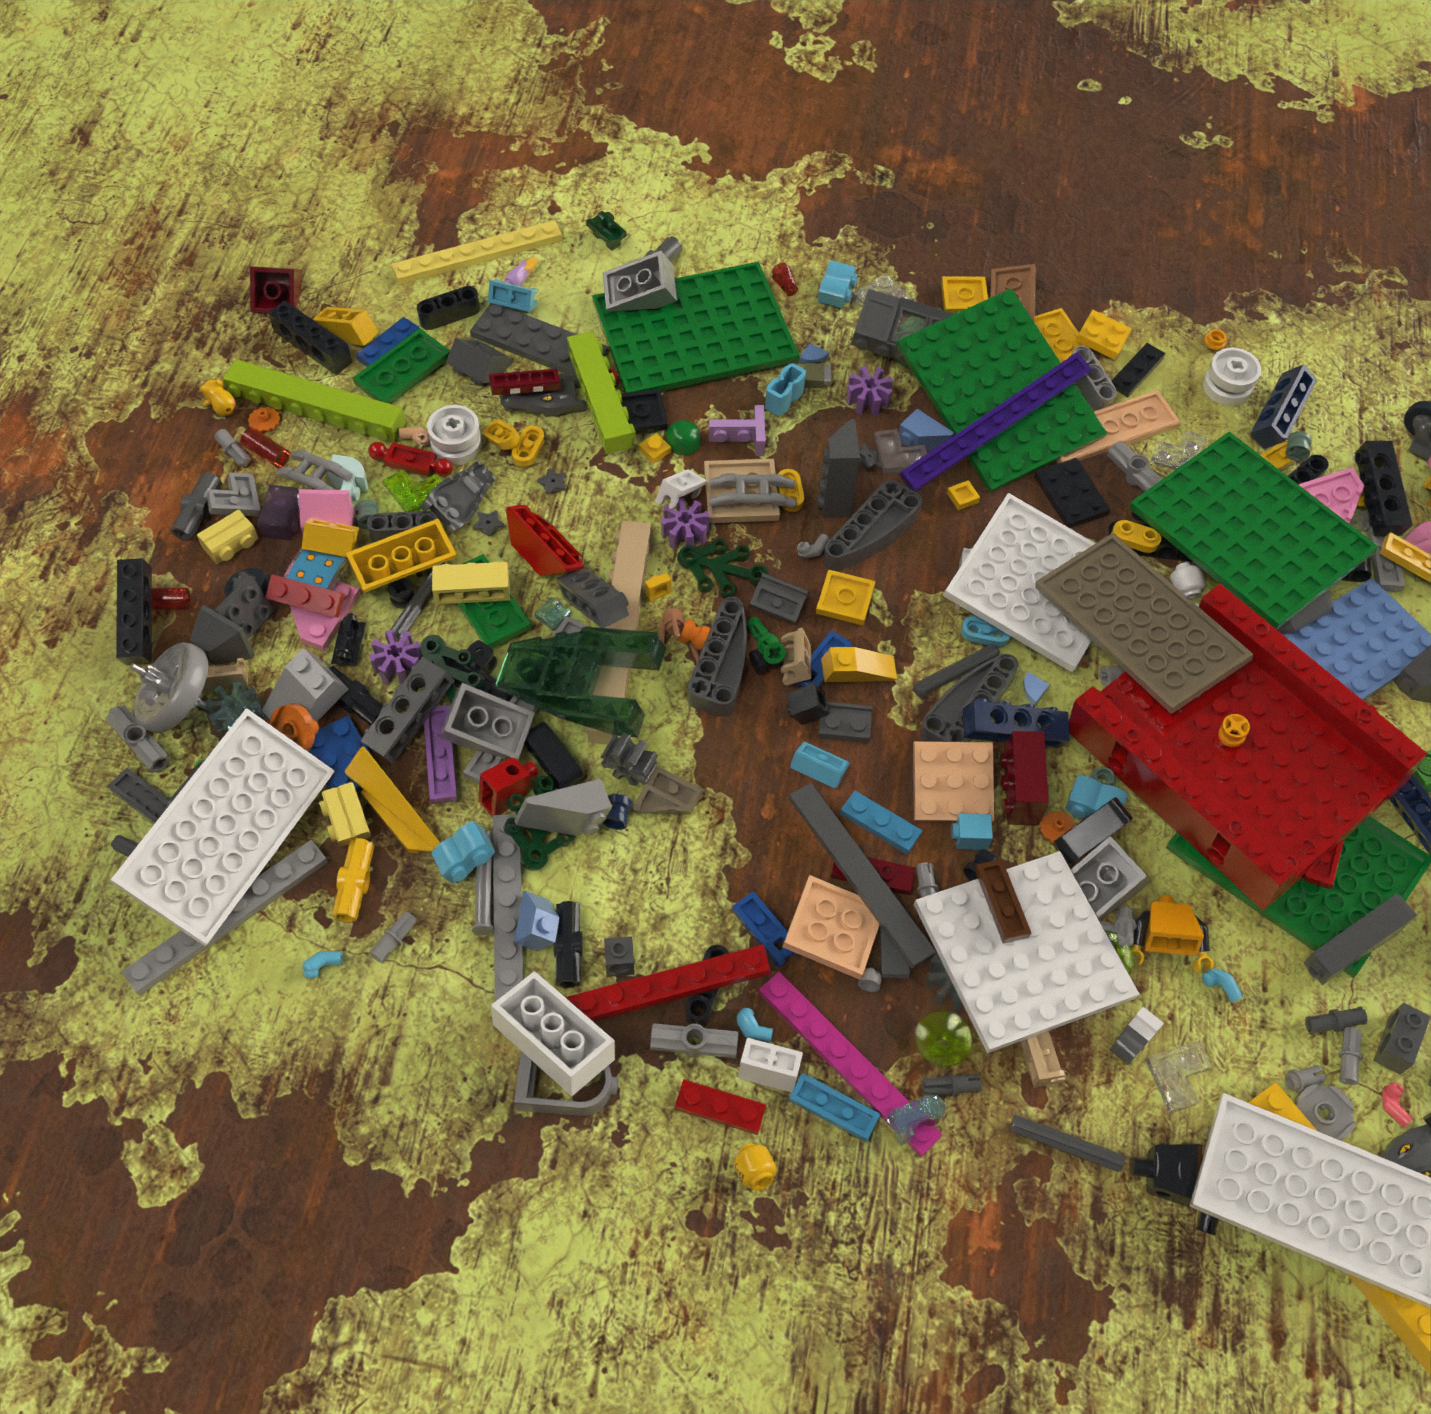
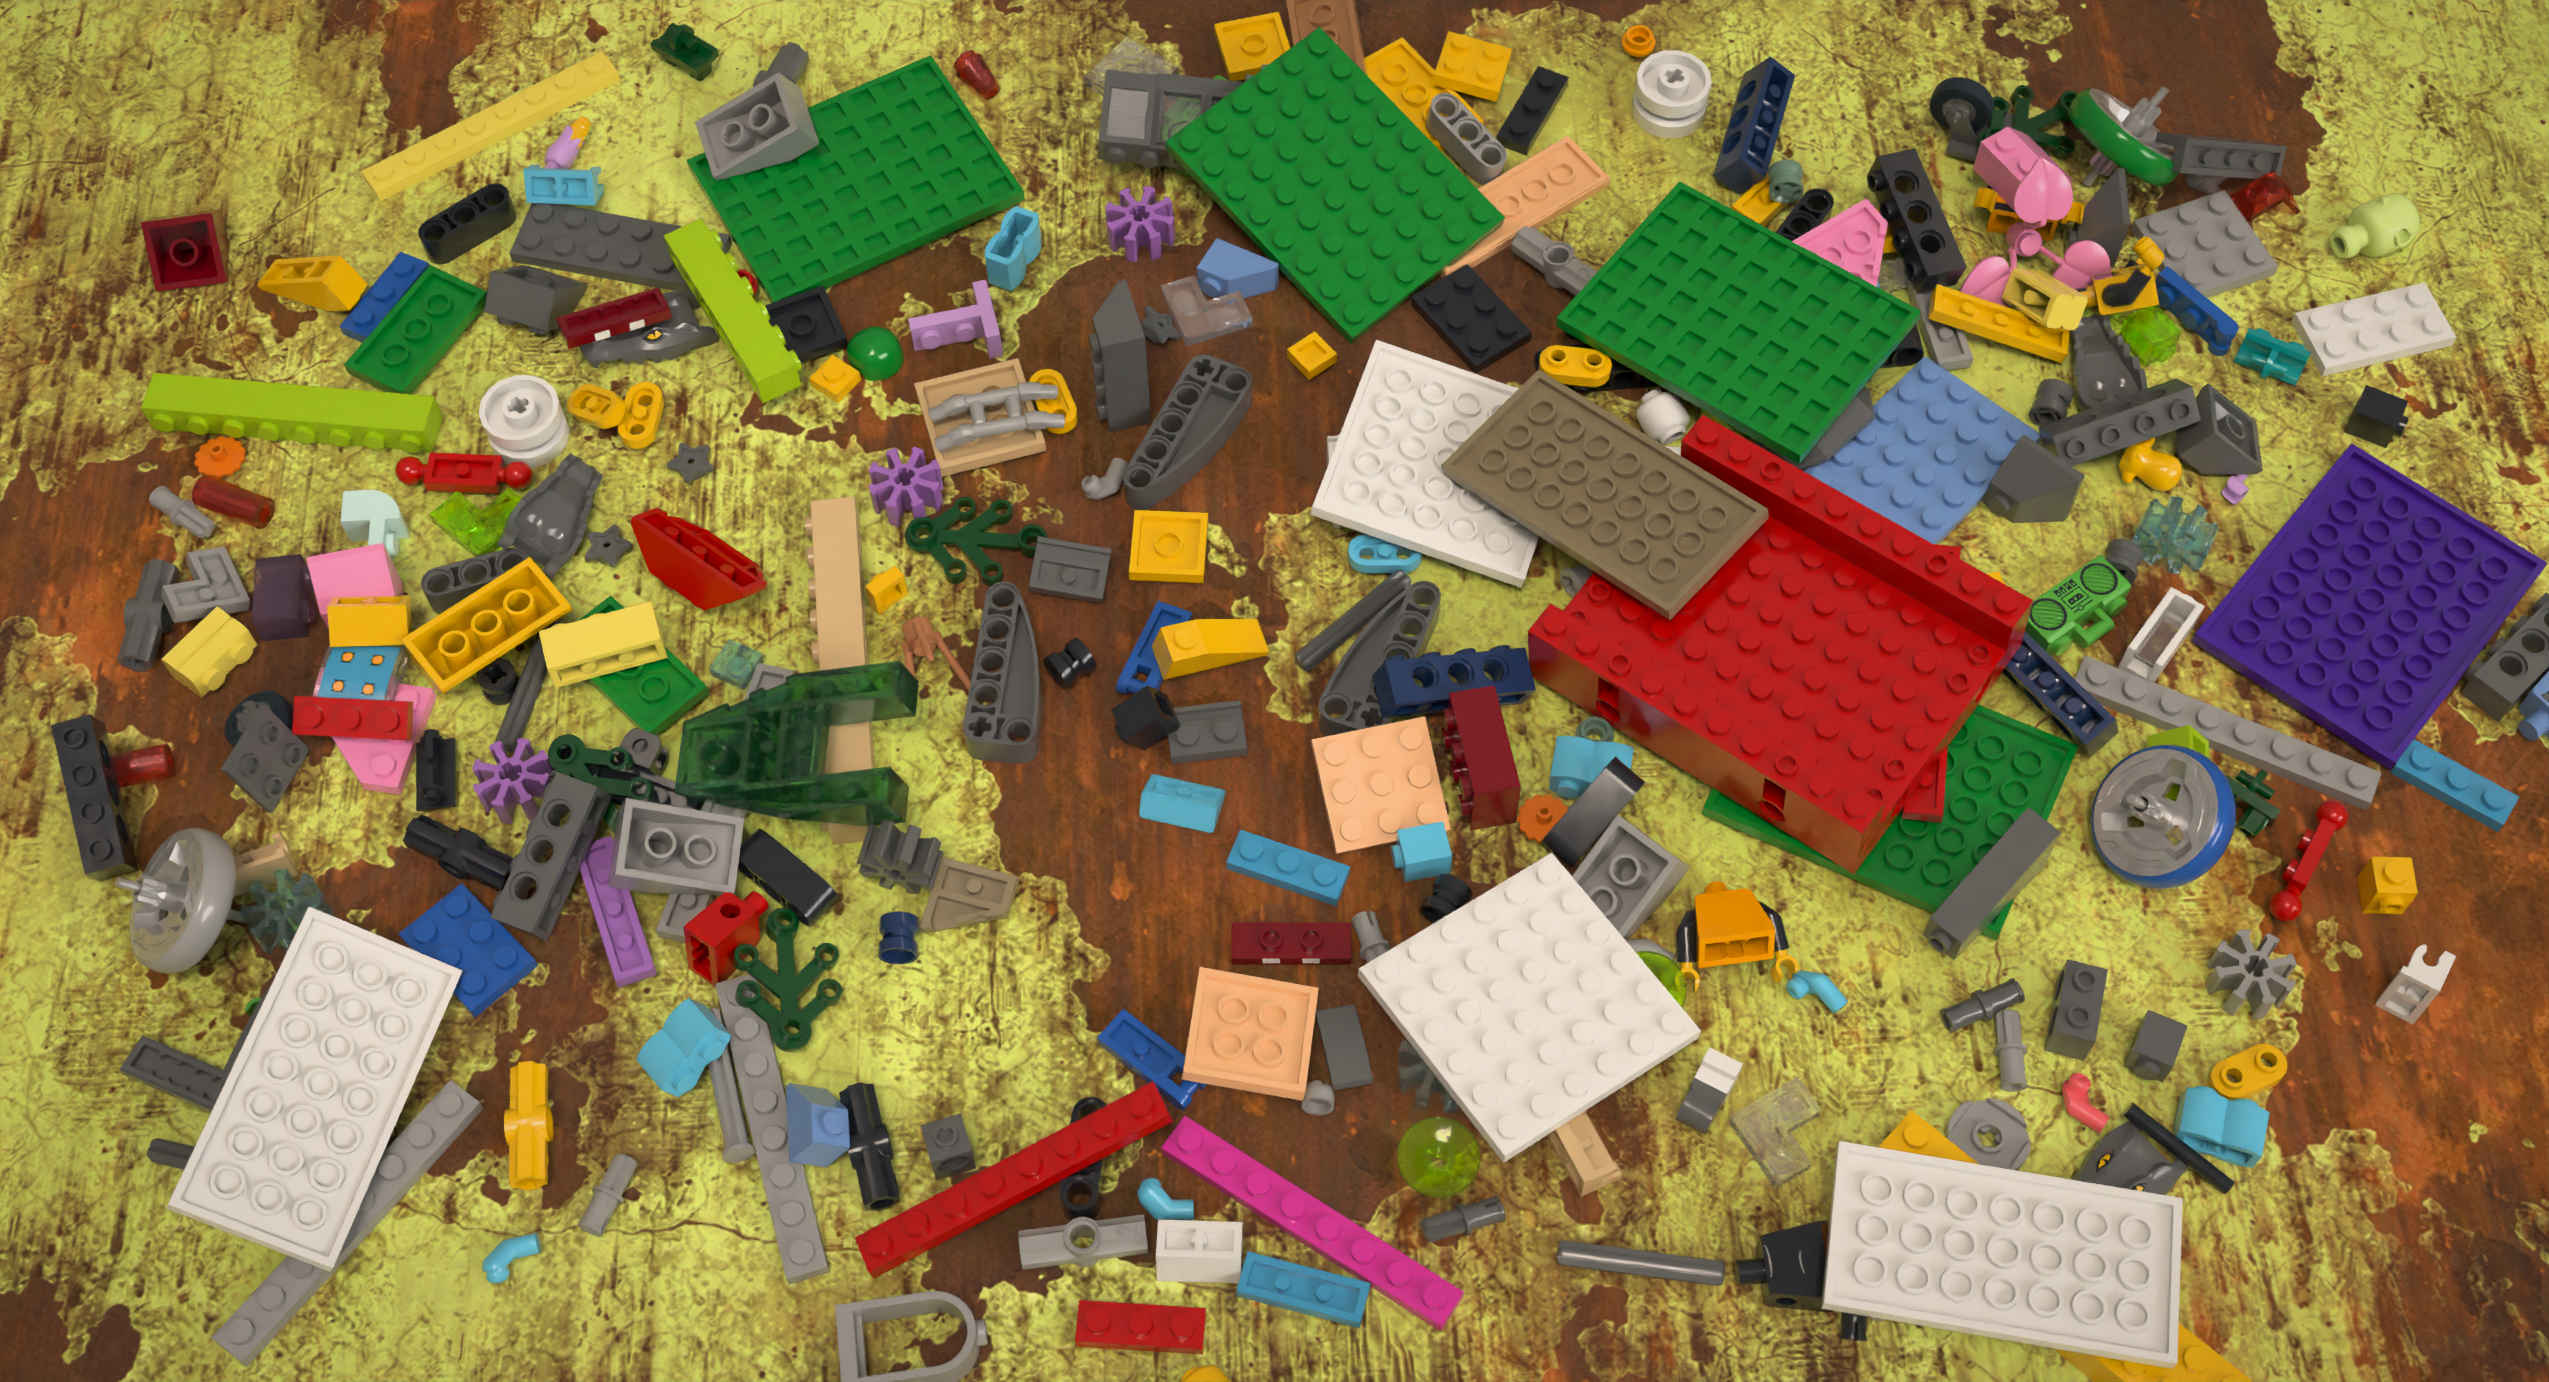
camera: 10 degrees left, 0 degrees up
light grey piece [106,705,171,773] -> none
dark grey slope [190,605,255,665] -> none
yellow animal [199,378,236,416] -> none
light grey slope [262,648,348,735] -> none
black brick [268,300,352,375] -> none
orange plate [269,703,319,751] -> none
light grey piece [276,450,353,490] -> none
light yellow brick [319,782,371,847] -> none
yellow wedge [345,746,440,854] -> none
sand green wheel [354,500,379,529] -> none
light nougat arm [399,427,430,446] -> none
white brick [491,971,615,1096] -> none
light grey slope [514,779,612,836] -> none
dark grey brick [556,567,629,629] -> none
white hinge [655,469,707,509] -> none
orange wheel [678,619,711,651] -> none
green pin [746,617,786,664] -> none
tan hinge [781,628,811,686] -> none
dark grey tile [788,783,936,969] -> none
medium blue tile [798,343,829,364] -> none
olive piece [803,363,831,388] -> none
medium azure brick [818,260,858,308] -> none
clear light blue leg [887,1094,946,1146] -> none
dark purple plate [899,352,1092,492] -> none
reddish brown plate [974,859,1031,943] -> none
light blue tile [1023,672,1049,706] -> none
light grey axle [1114,906,1137,946] -> none
clear plate [1150,430,1208,470] -> none
light orange wheel [1218,714,1250,747] -> none
light grey pin [1285,1065,1325,1092] -> none

